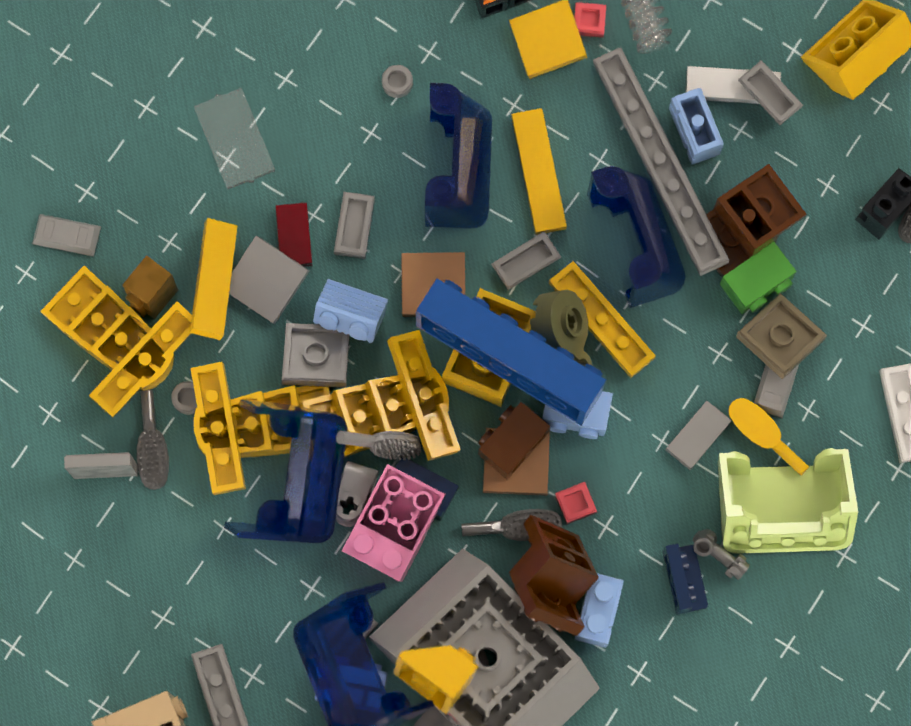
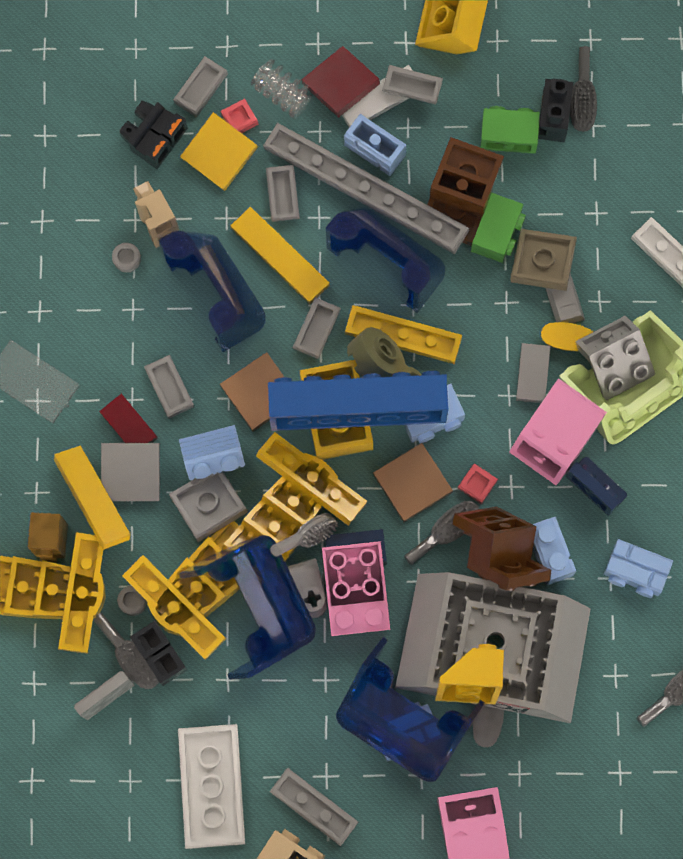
camera: 30 degrees left, 0 degrees up
reddish brown brick [478,402,551,480] -> none
flat silver bar [693,529,750,580] -> none
none -> black hips [130,621,187,686]
none -> tan hips [133,181,181,248]
none -> white tile [178,724,245,849]
none -> light grey tile [266,165,300,222]
none -> dark red tile [301,46,380,118]
none -> bright green brick [480,106,540,154]
none -> bright pink slope [509,379,607,485]
none -> light grey bracket [575,316,655,400]
none -> light blue brick [603,539,673,598]

